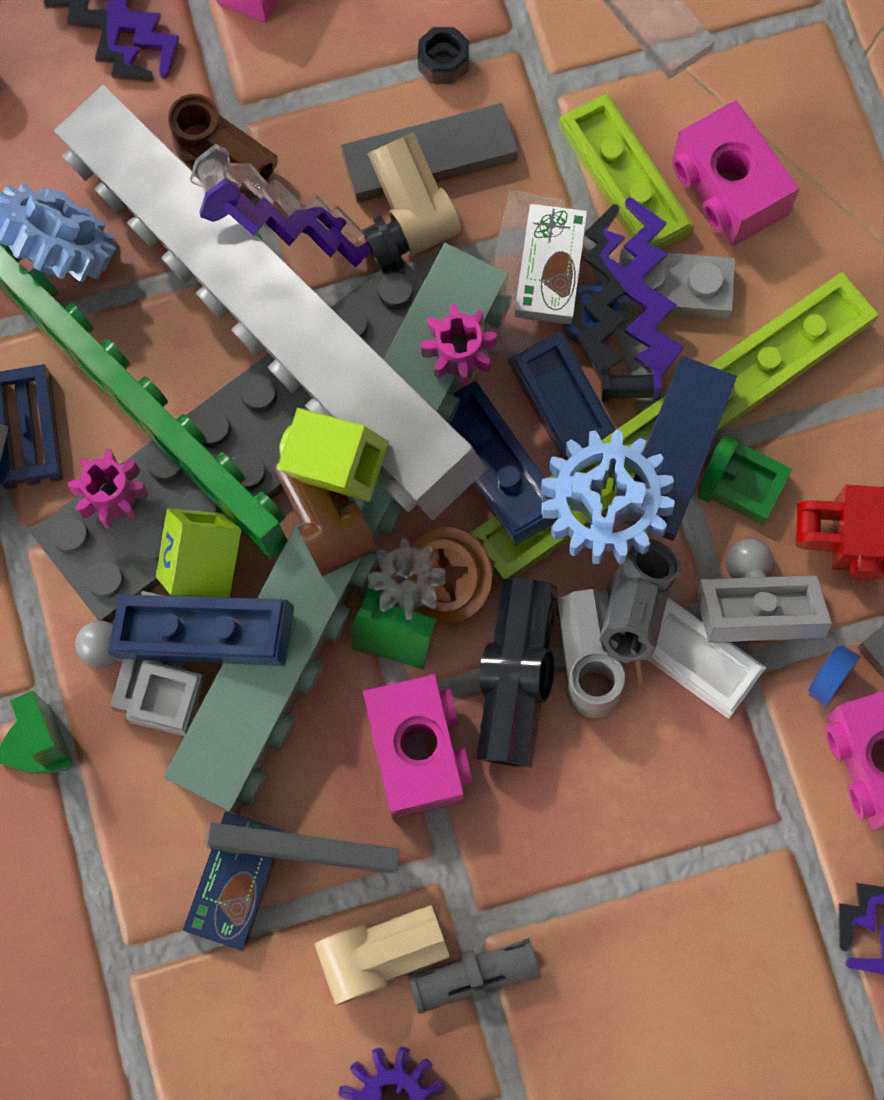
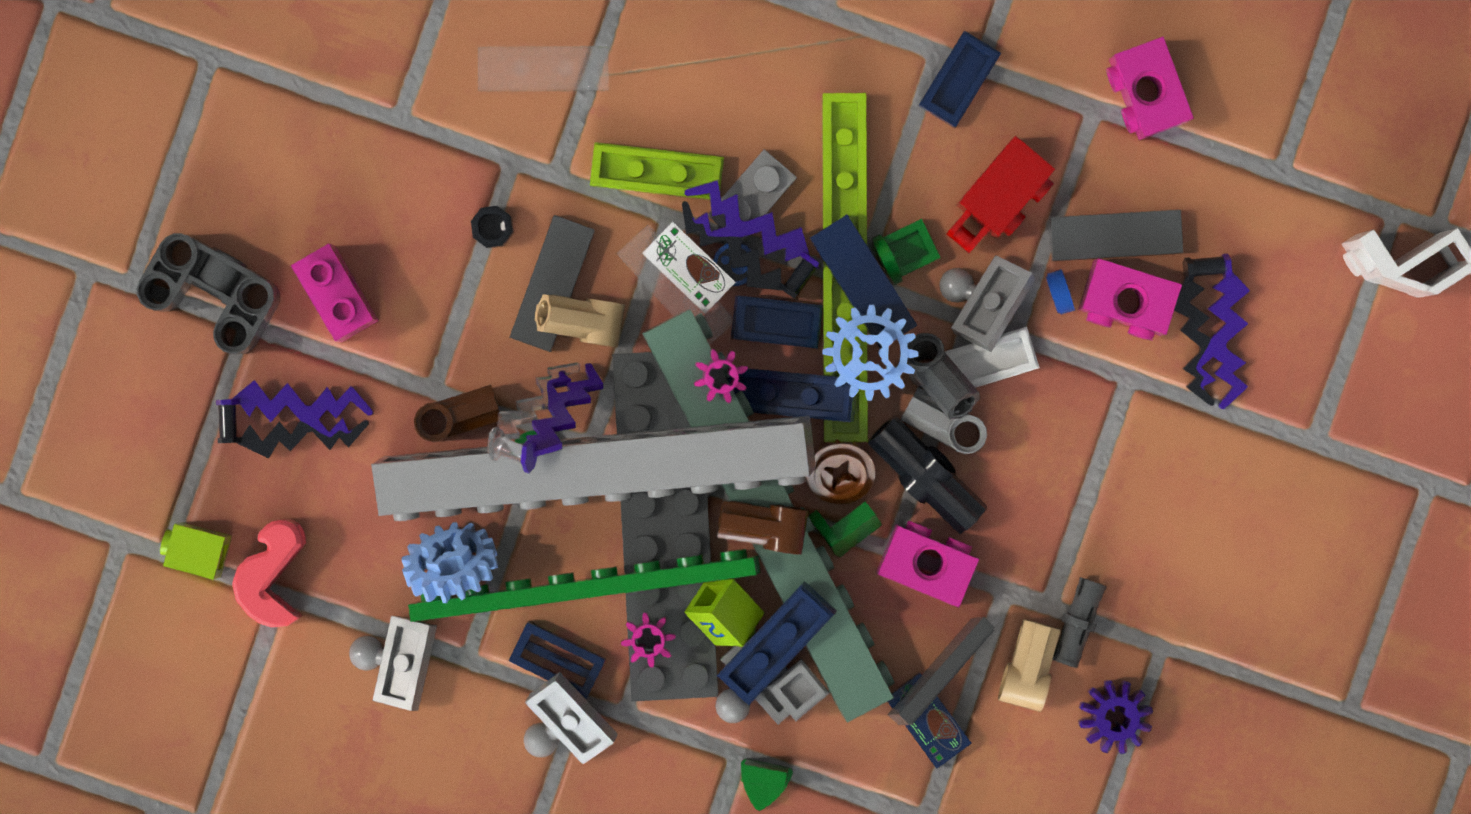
camera: 60 degrees left, 15 degrees up
lime brick [277,408,390,502] -> none
black plate [362,215,410,272] -> none
clear gear [368,538,445,620] -> none
dark pink brick [672,100,799,246] -> none

